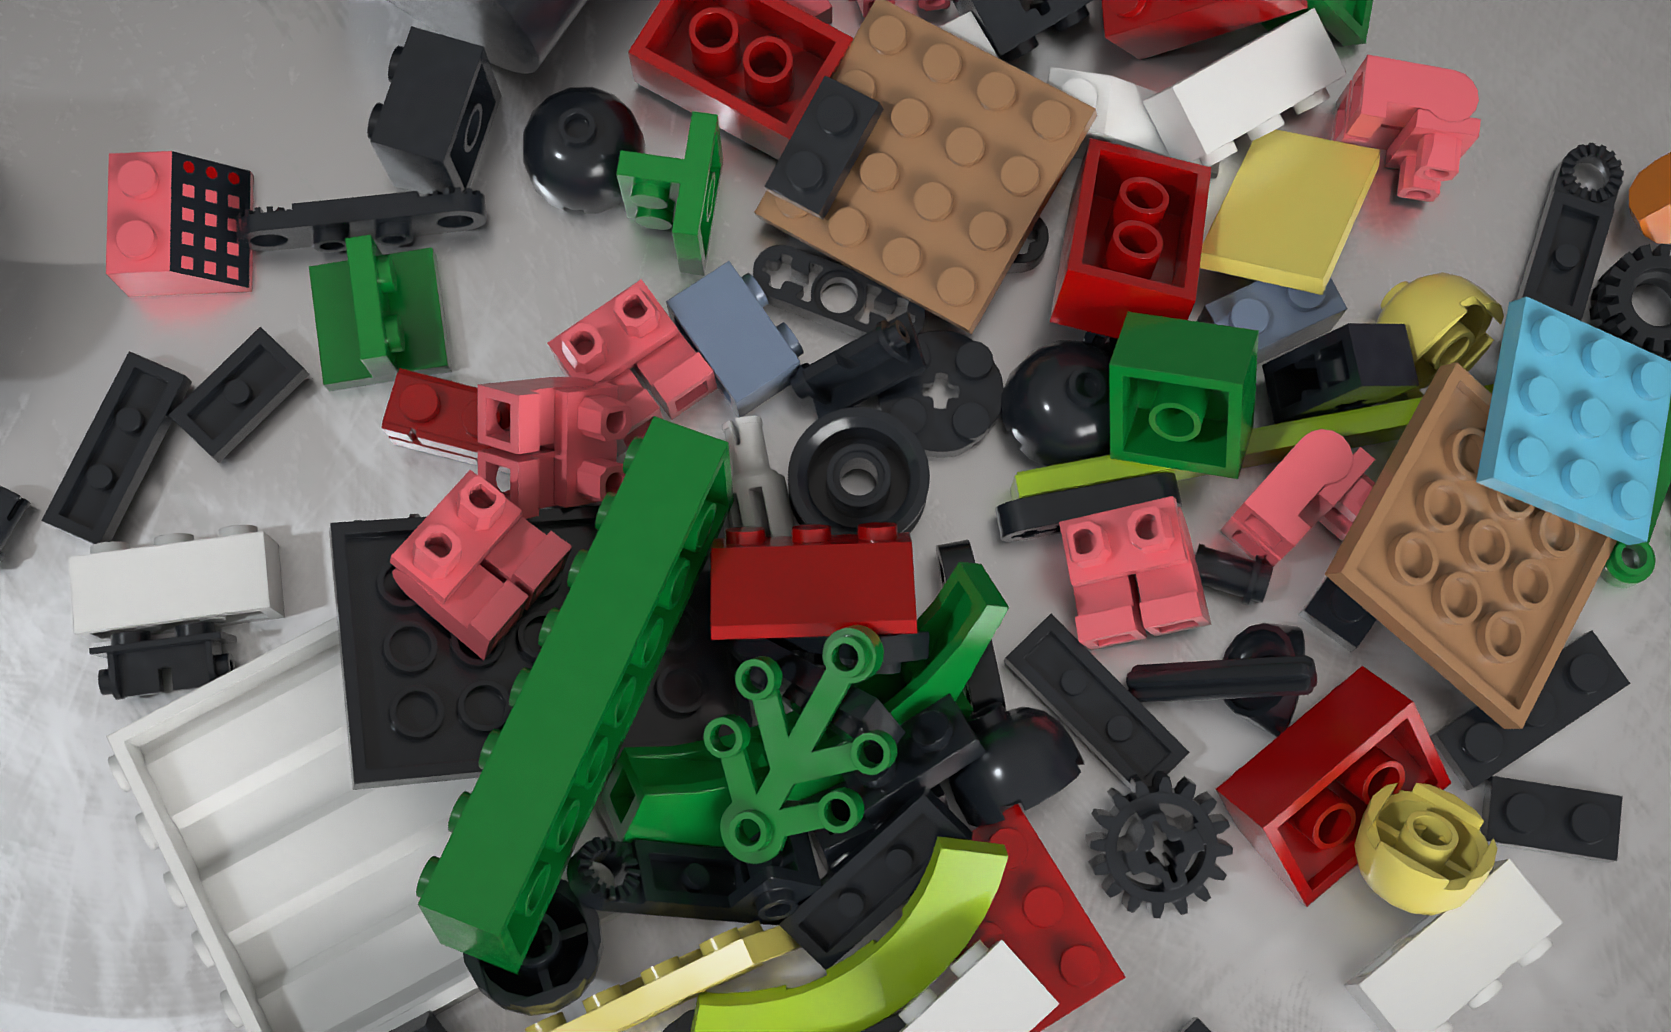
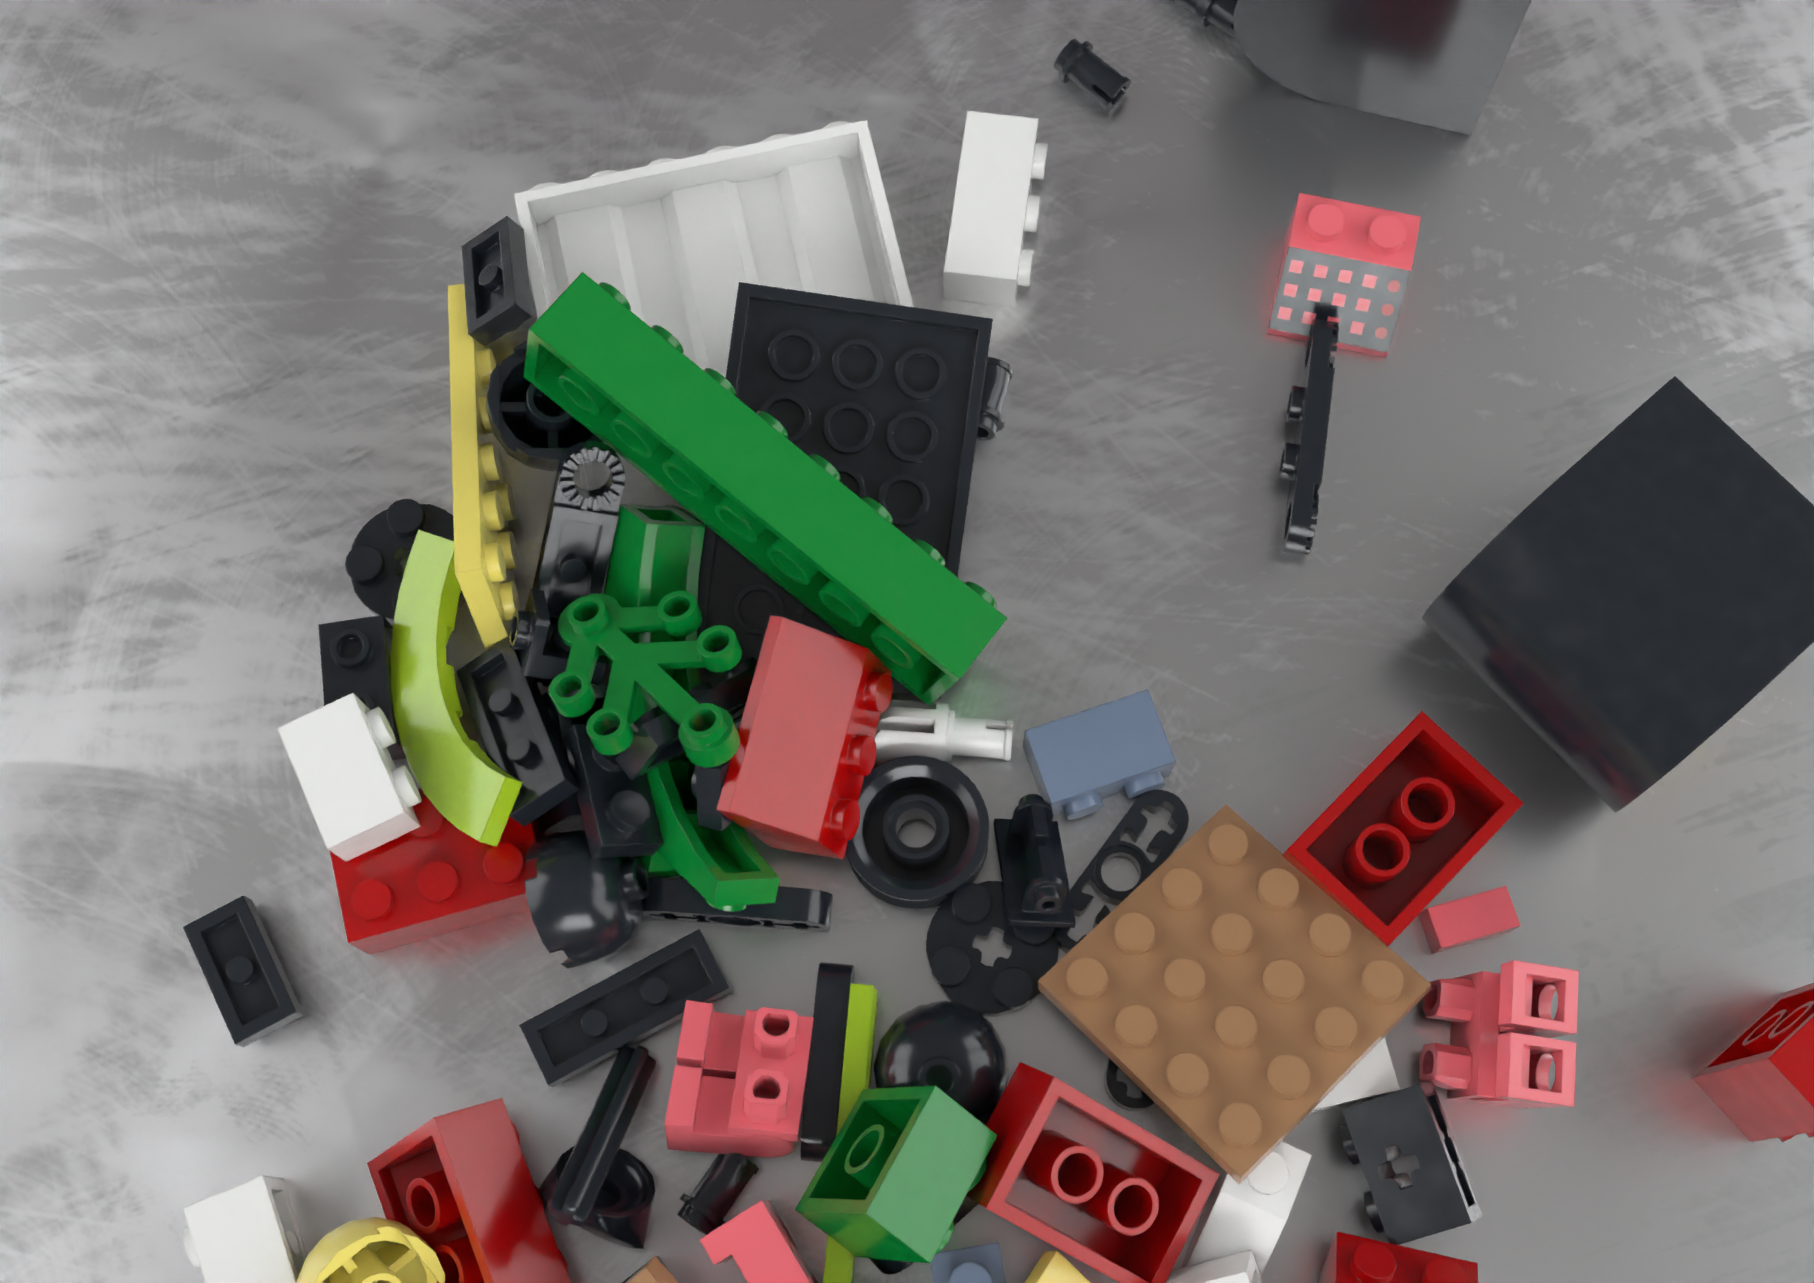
camera: 110 degrees right, 5 degrees down
black plate [41,351,192,545] -> none
black hinge [89,622,237,700] -> none
black plate [169,327,310,463] -> none
green bracket [309,234,452,391] -> none
black brick [367,26,502,195] -> none
red brick [381,368,511,474] -> none
coral hips [390,470,572,660] -> none
coral hips [478,377,631,519] -> none
black cylinder [523,87,645,214] -> none
coral hips [547,279,717,456] -> none
green bracket [616,111,723,276] -> none
black plate [764,75,884,220] -> none
black gear [1085,771,1233,919] -> none

